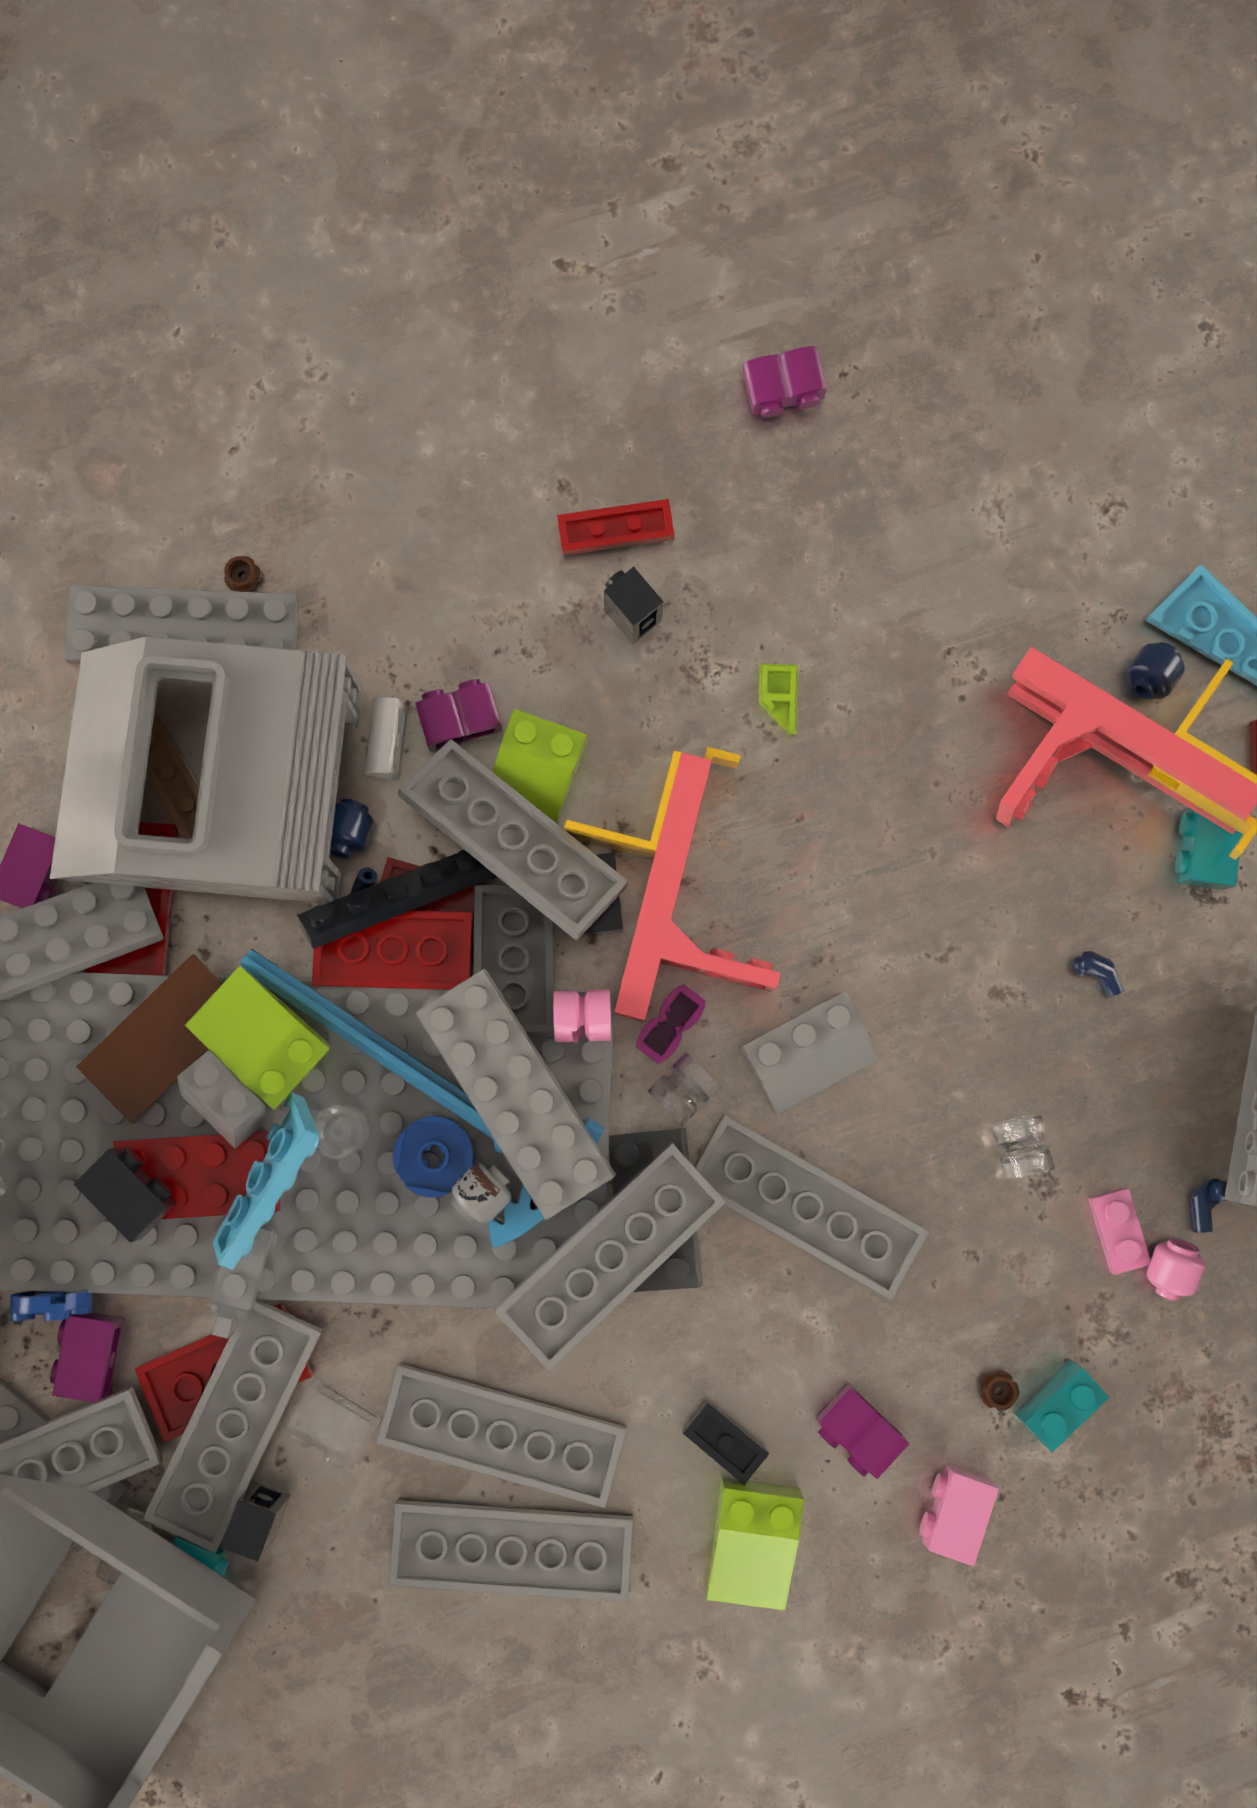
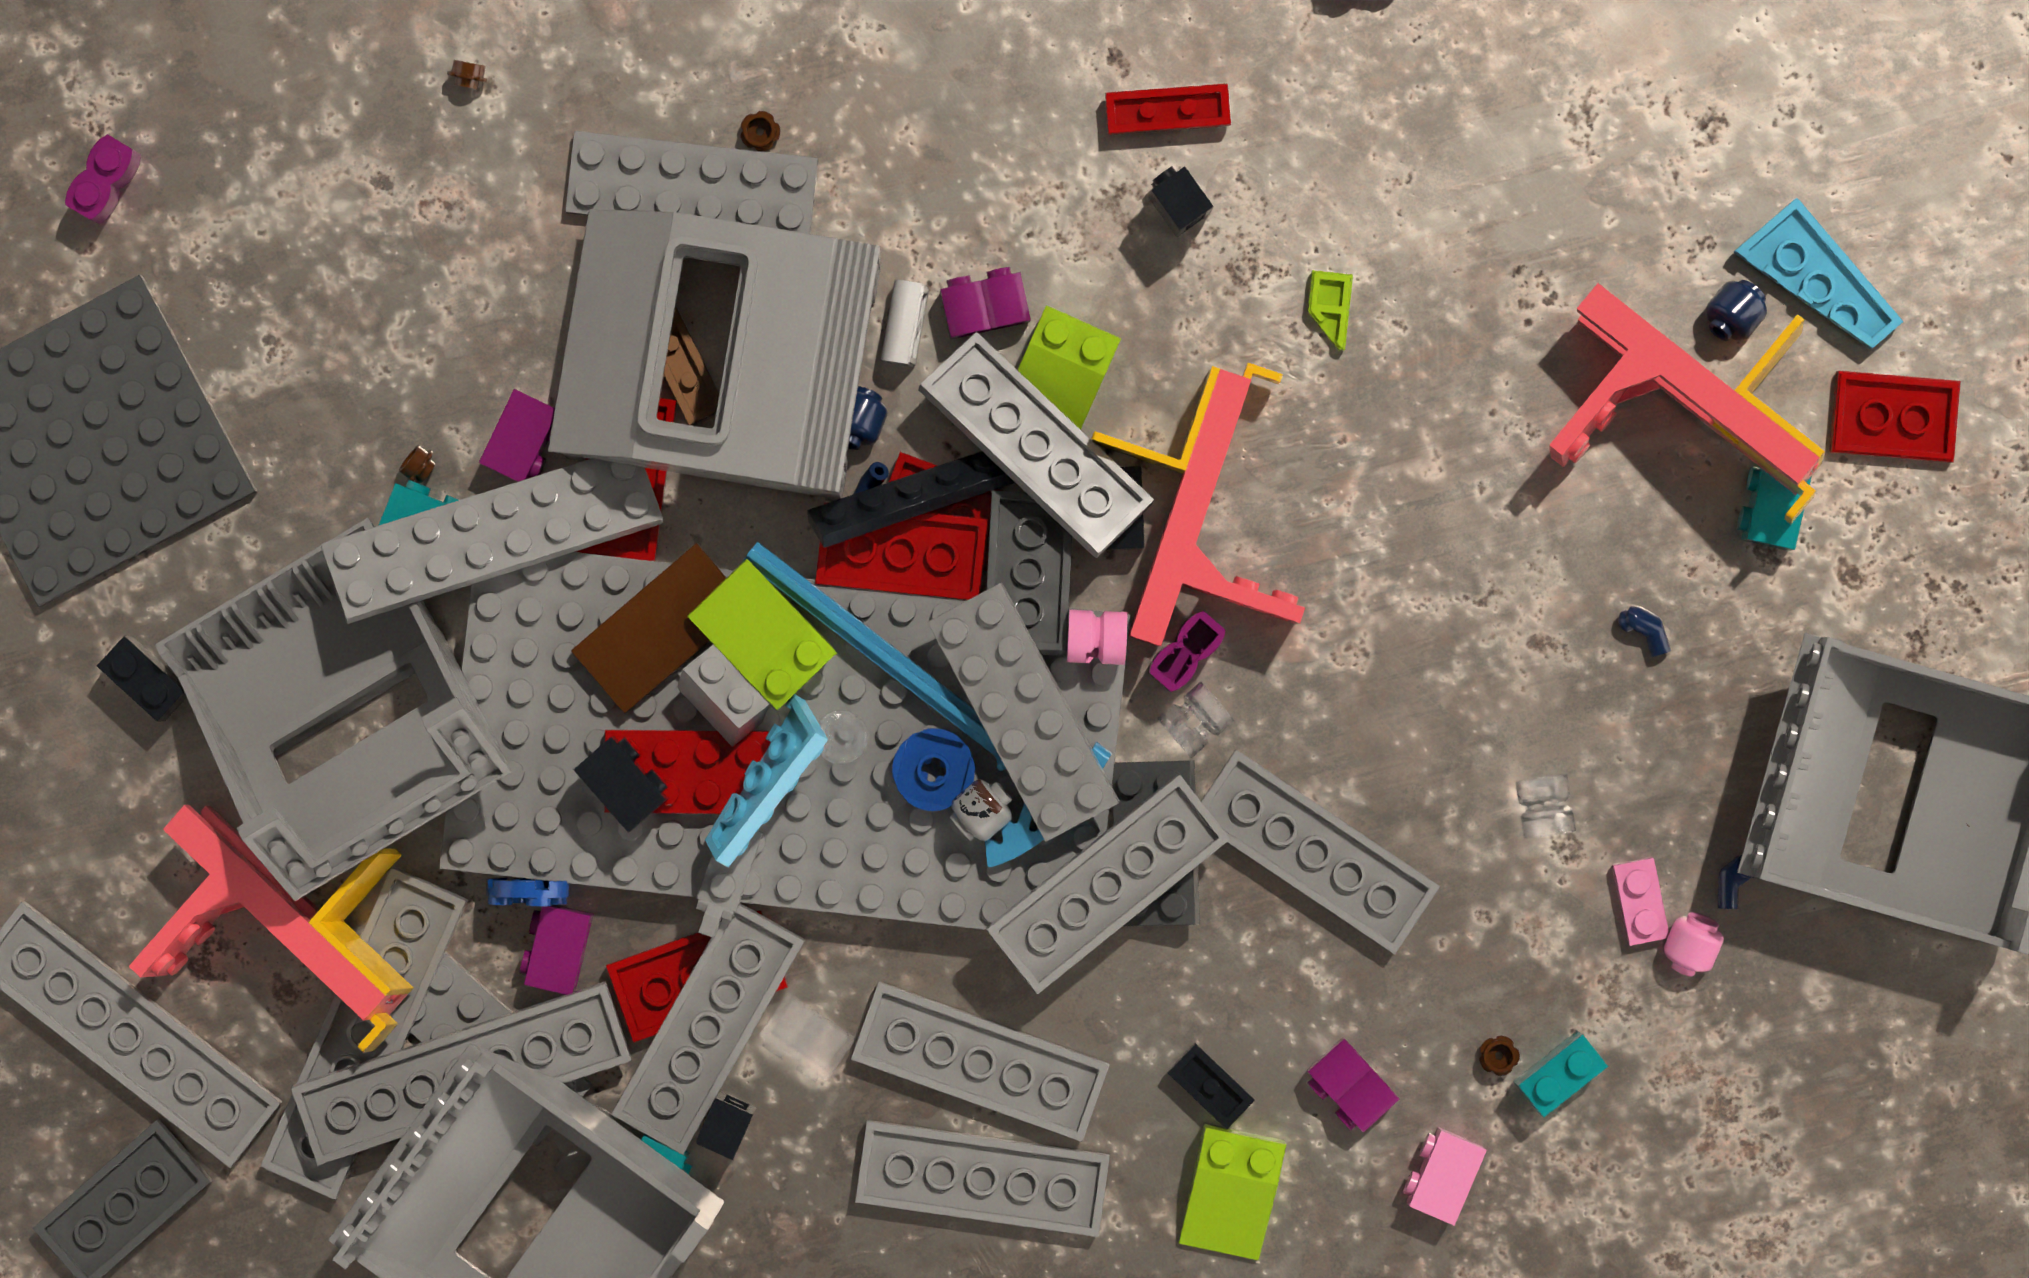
camera: 10 degrees right, 5 degrees up
light grey slope [740,990,878,1115] -> none

